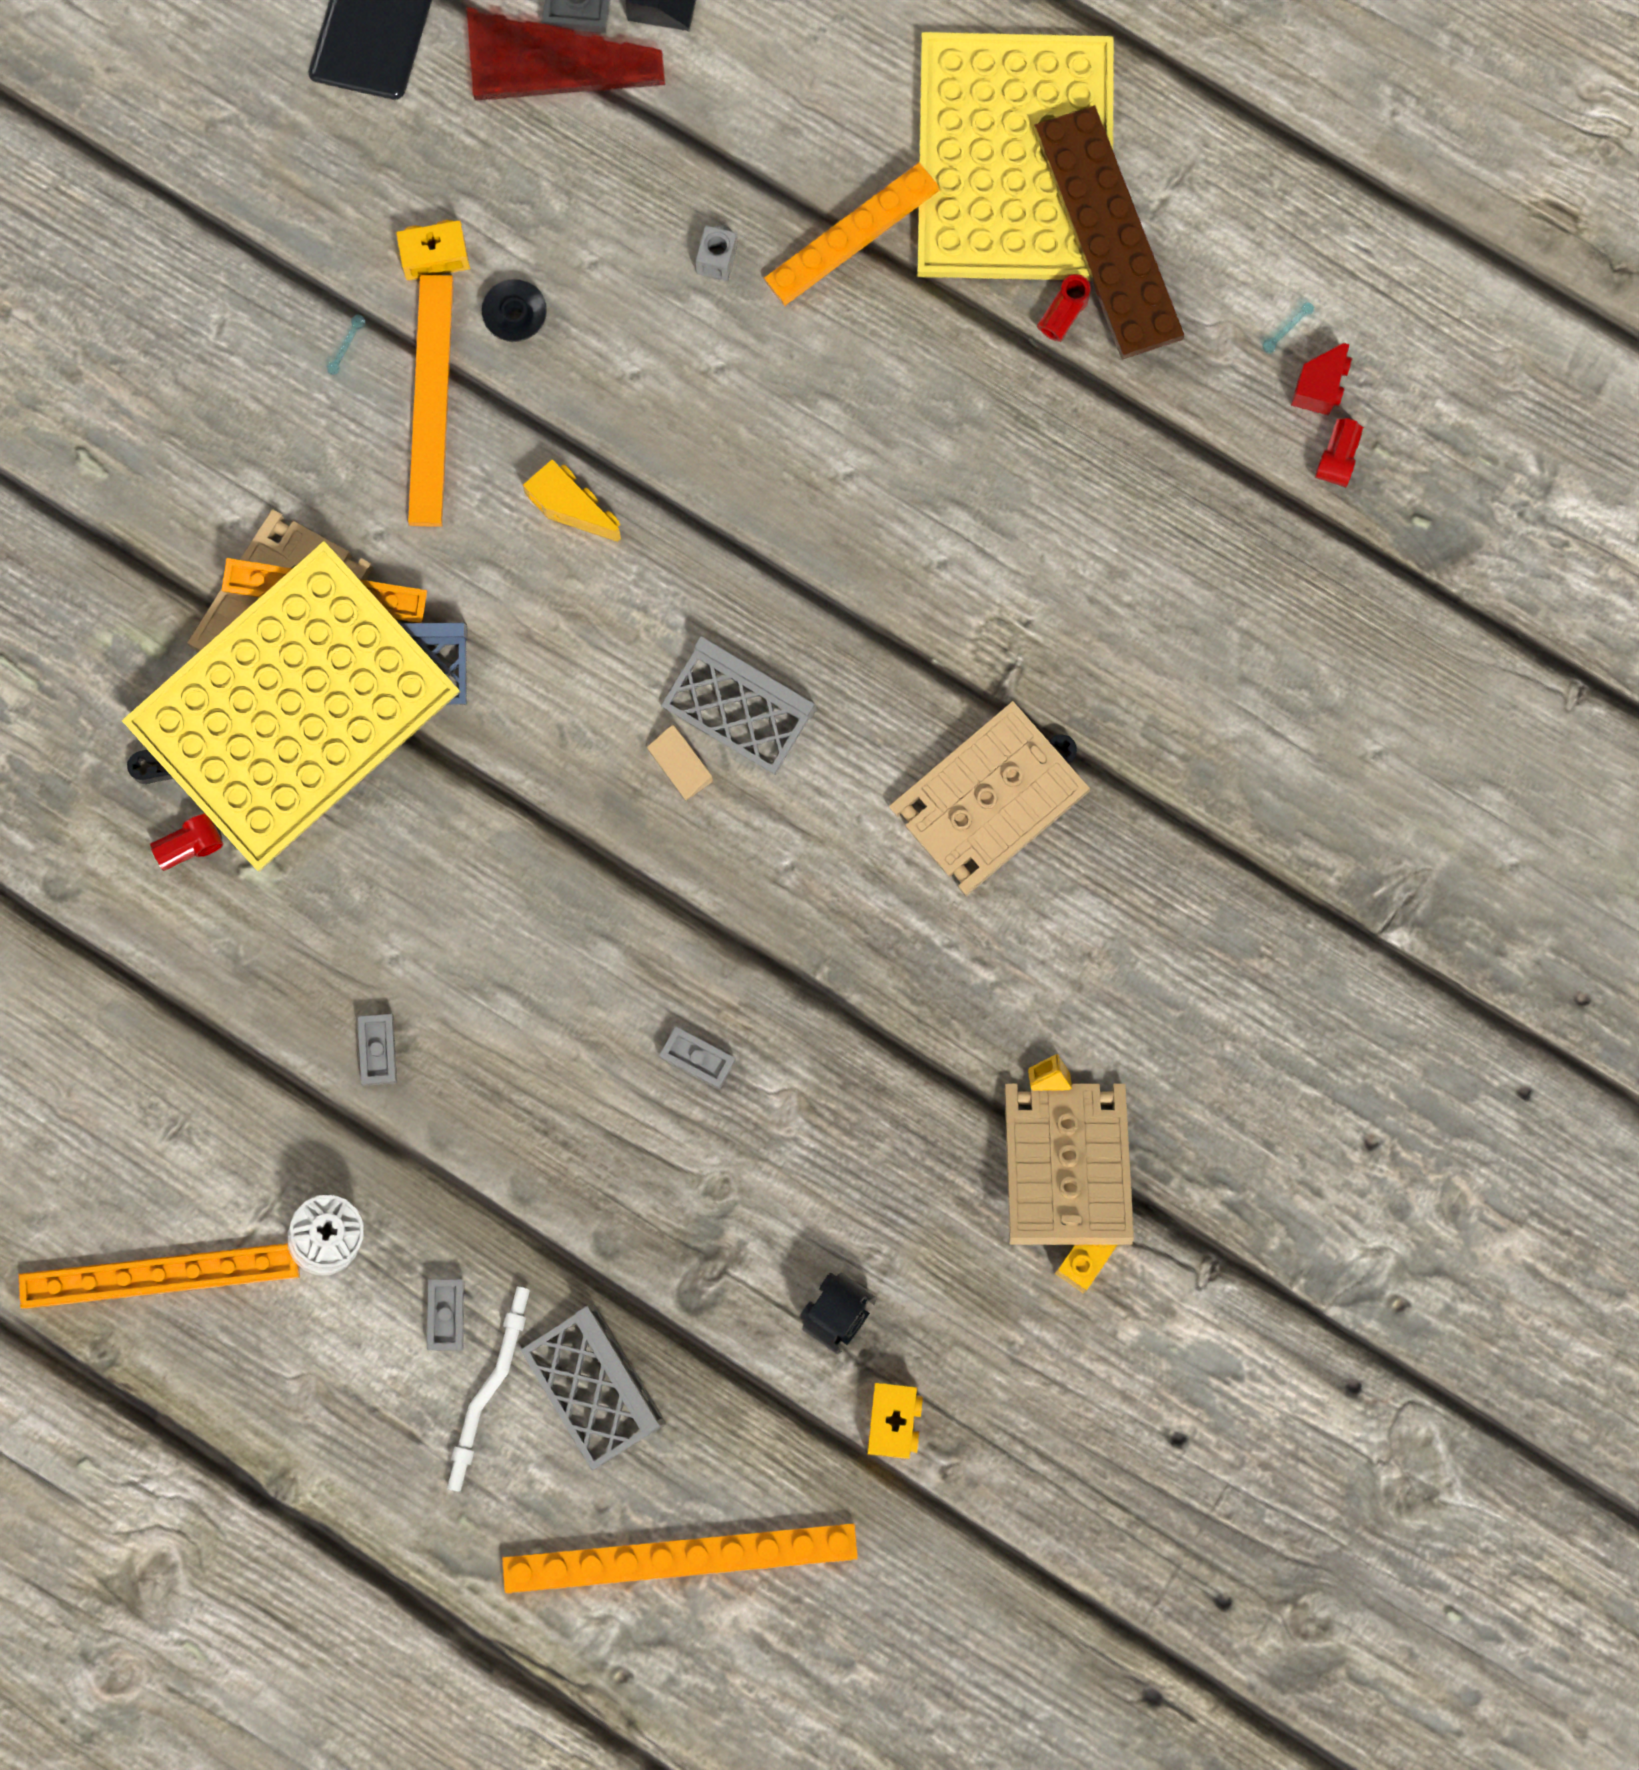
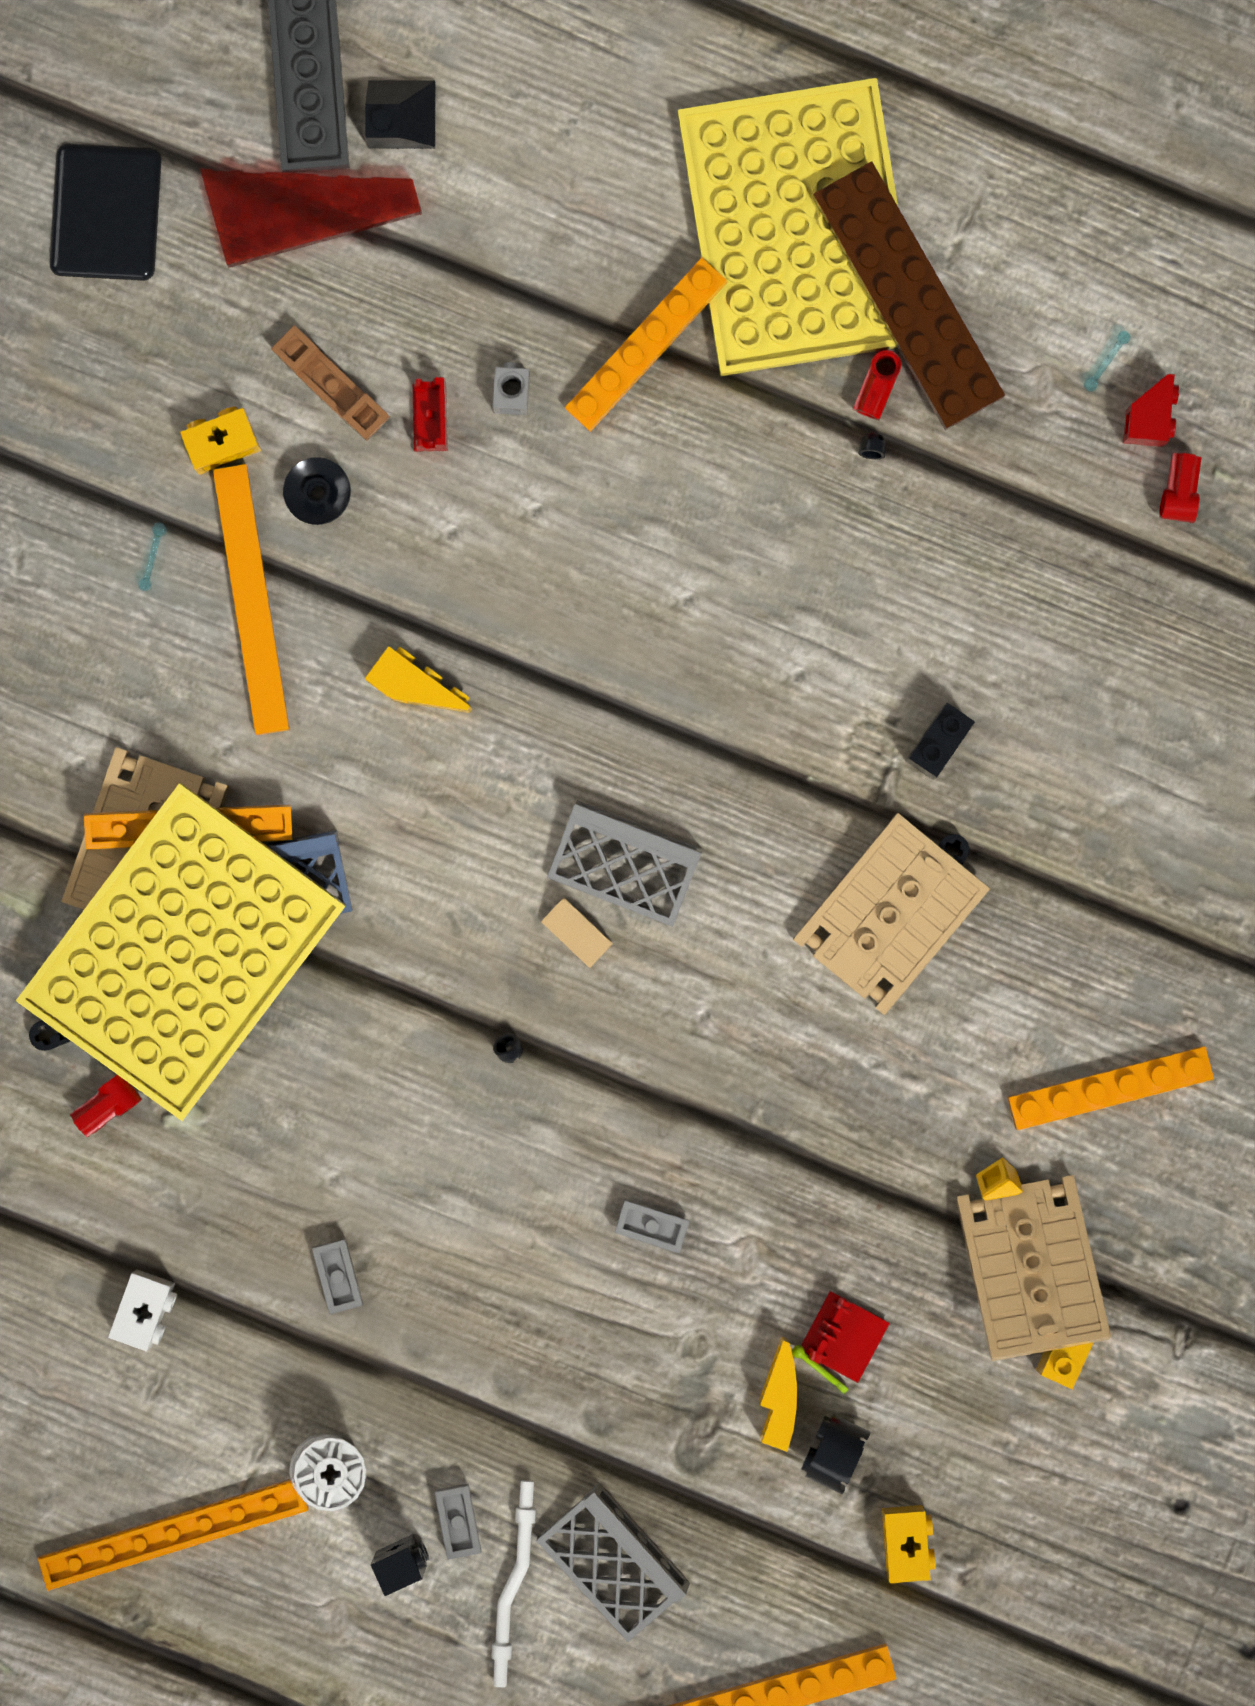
camera: 10 degrees left, 10 degrees up
none -> white brick [108,1269,177,1352]
none -> medium nougat slope [271,325,390,441]
none -> black brick [370,1534,429,1596]
none -> red hinge [412,377,448,452]
none -> black hinge [493,1033,523,1063]
none -> yellow slope [759,1336,797,1452]
none -> lime hinge [792,1345,849,1394]
none -> red hinge [801,1291,890,1383]
none -> black hinge [858,432,886,460]
none -> black brick [905,703,975,780]
none -> light orange plate [1007,1046,1214,1131]

